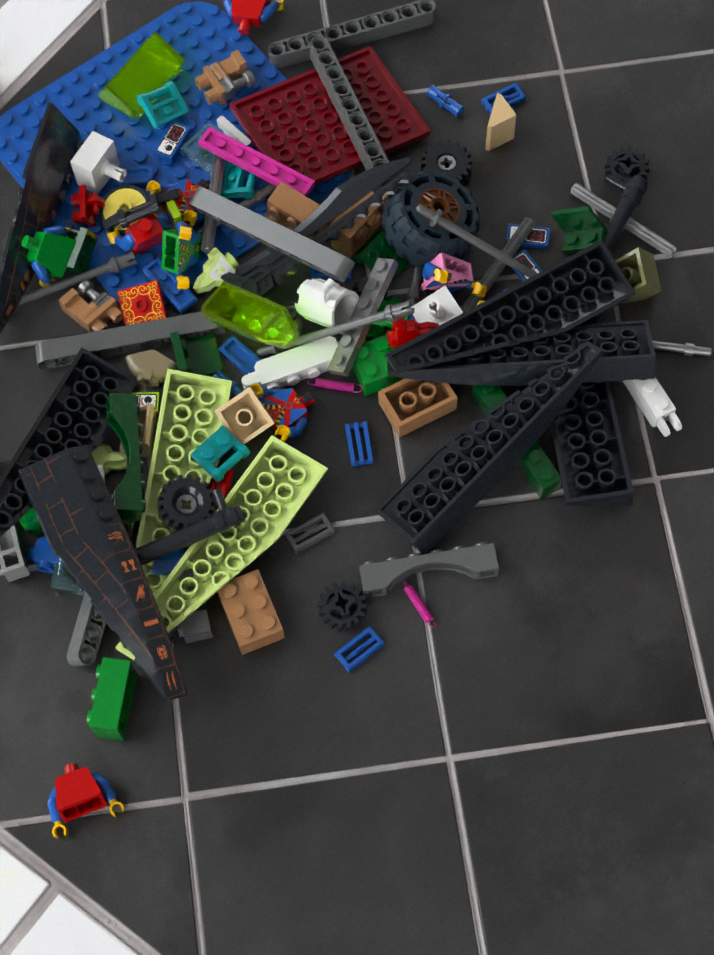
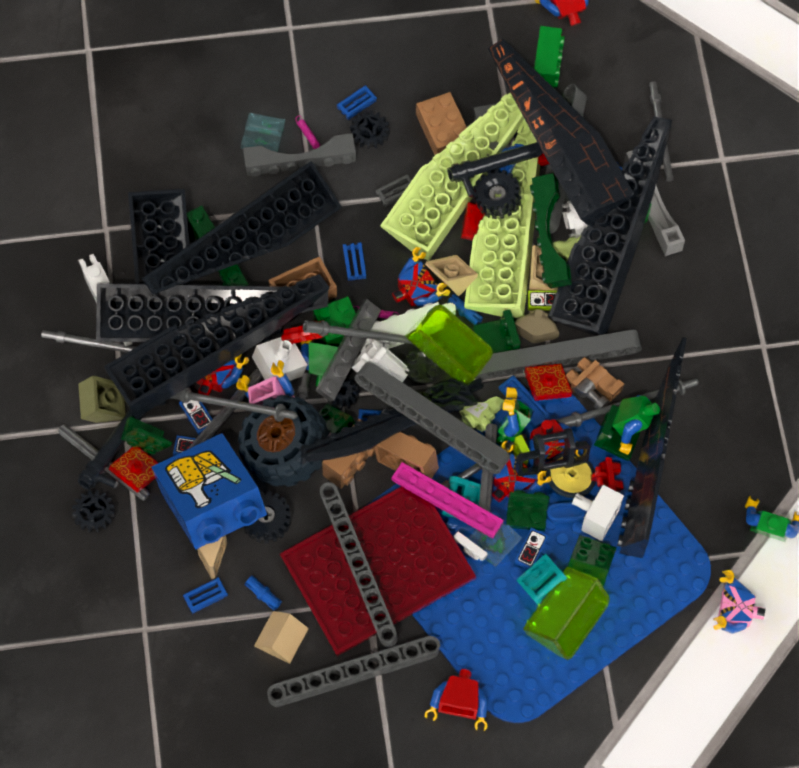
camera: 175 degrees right, 0 degrees up
teal plate [190,425,250,482] -> none
medium nougat hips [195,50,256,106] -> none
none -> red plate [109,447,158,493]
none -> blue brick [151,433,267,550]
none -> clear light blue slope [241,113,285,152]
none -> tan slope [254,611,308,664]
none -> dark green bracket [506,490,549,531]
none -> dark green bracket [565,535,616,588]

